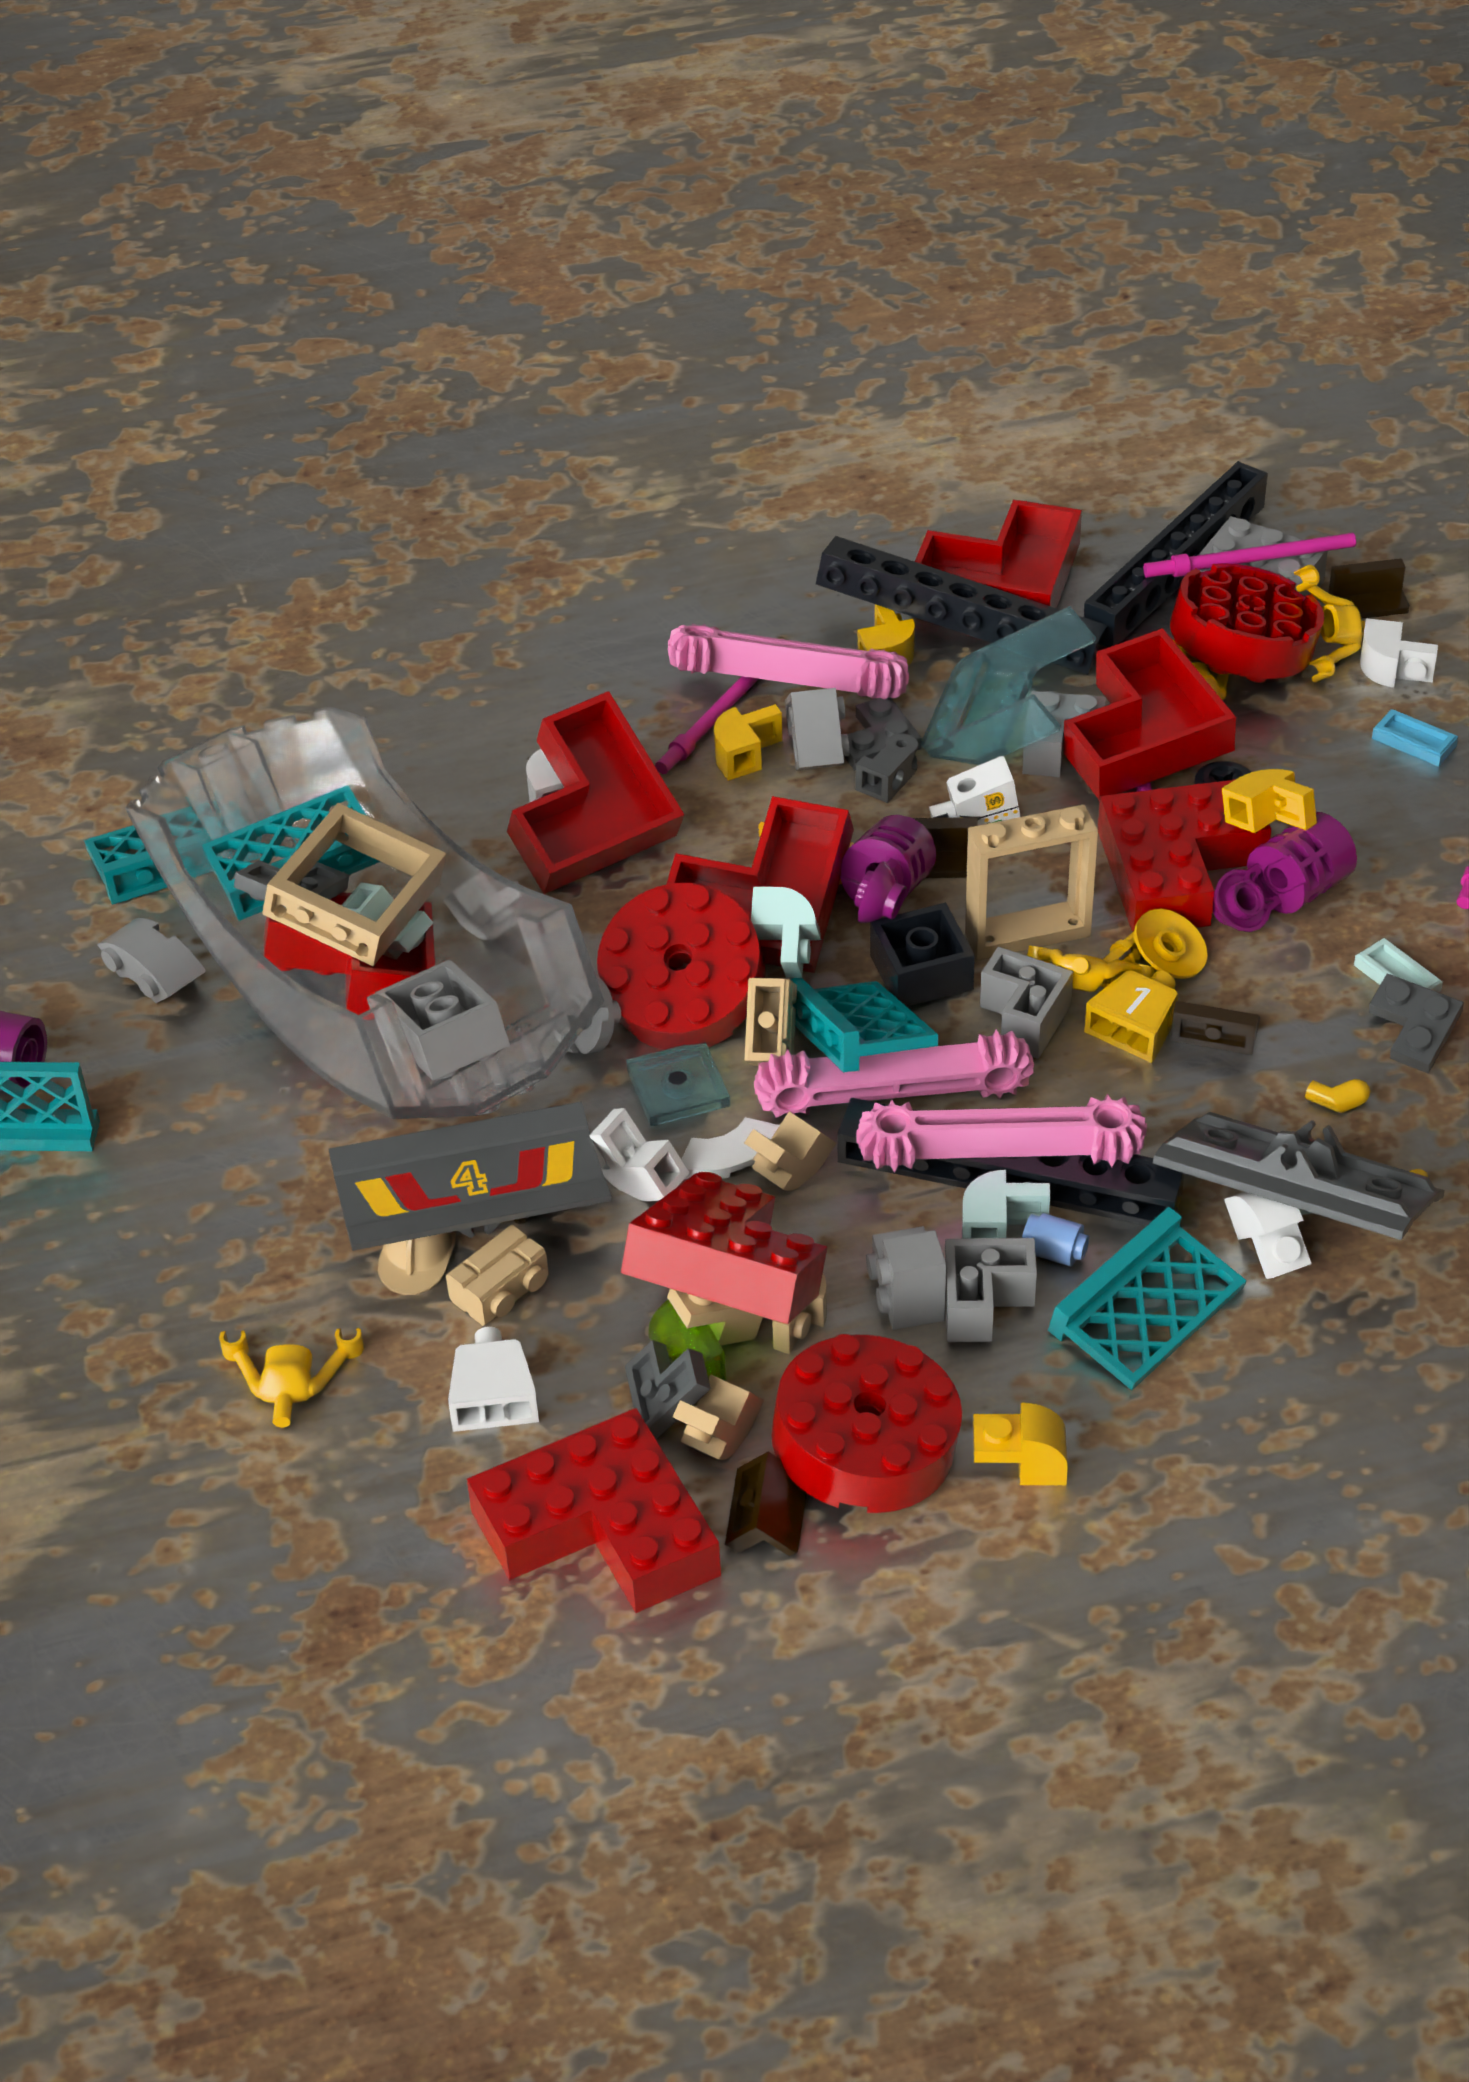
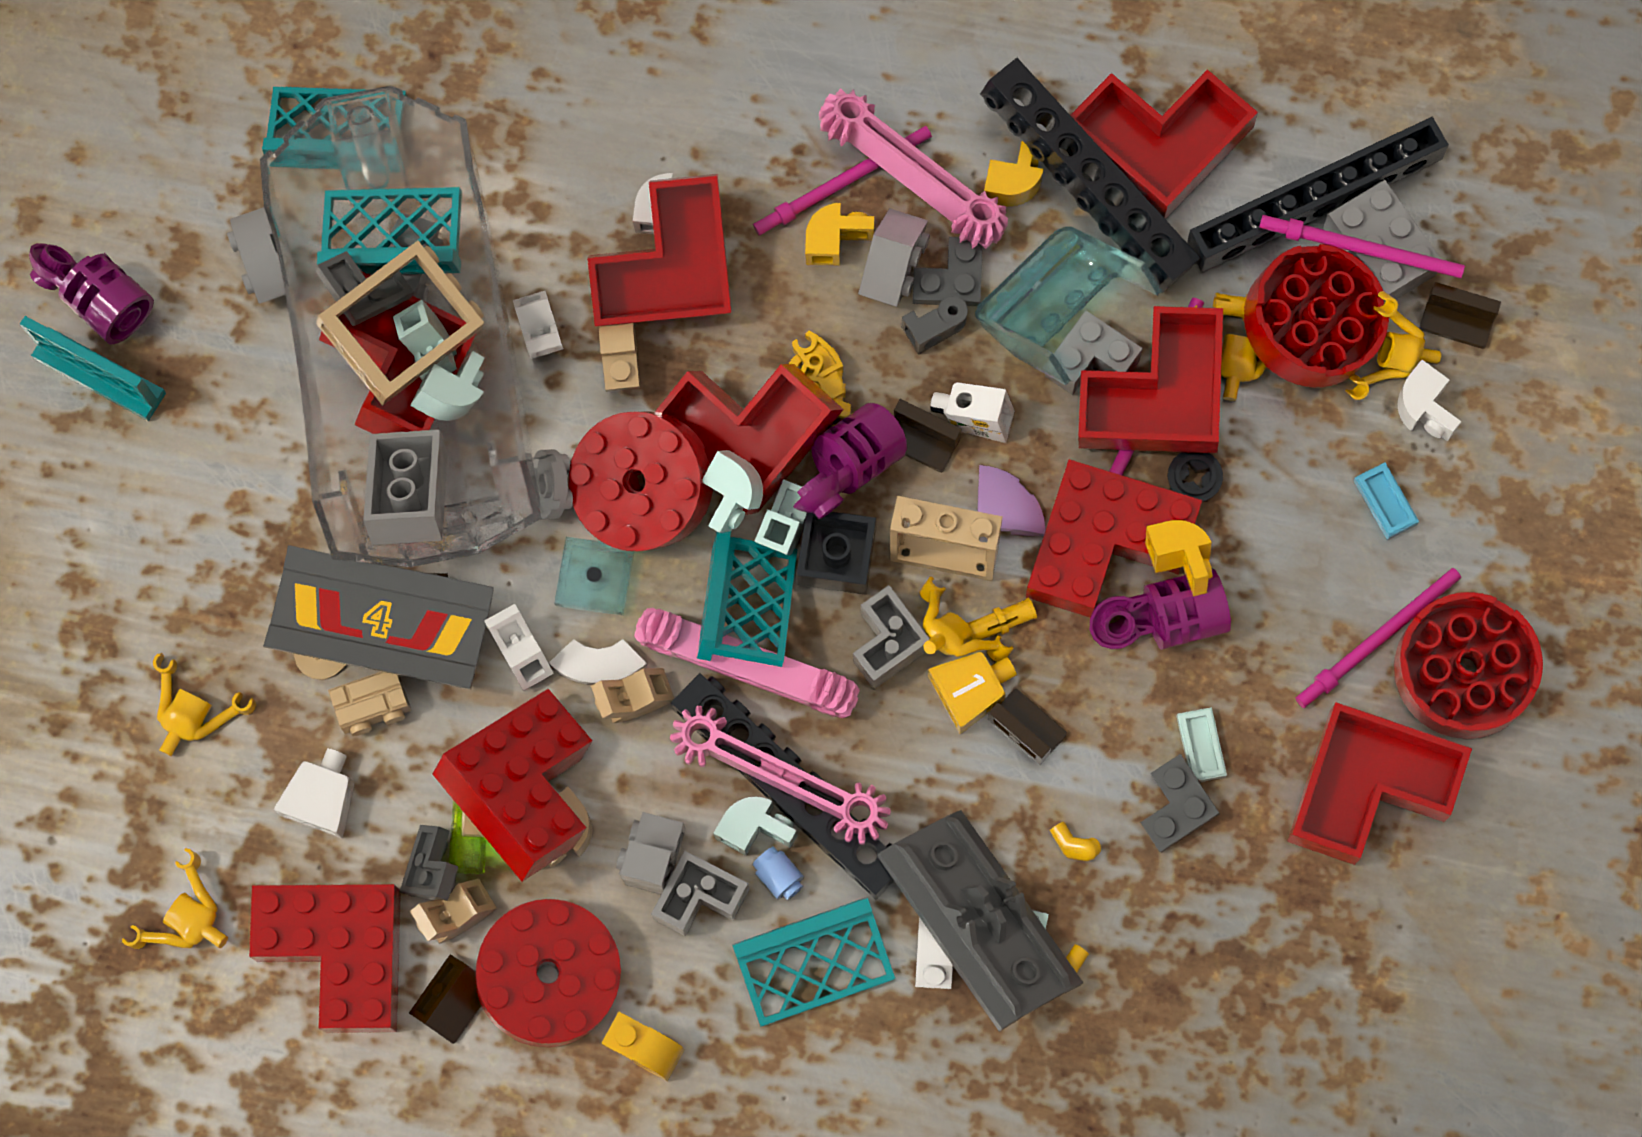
camera: 30 degrees right, 30 degrees up
tan brick [744,978,797,1067] -> none
yellow dish [1134,909,1208,979] -> none
none -> yellow piece [122,848,228,949]
none -> light aqua brick [410,351,485,421]
none -> tan brick [599,323,640,392]
none -> light aqua brick [755,479,806,556]
none -> lavender brick [977,465,1045,536]

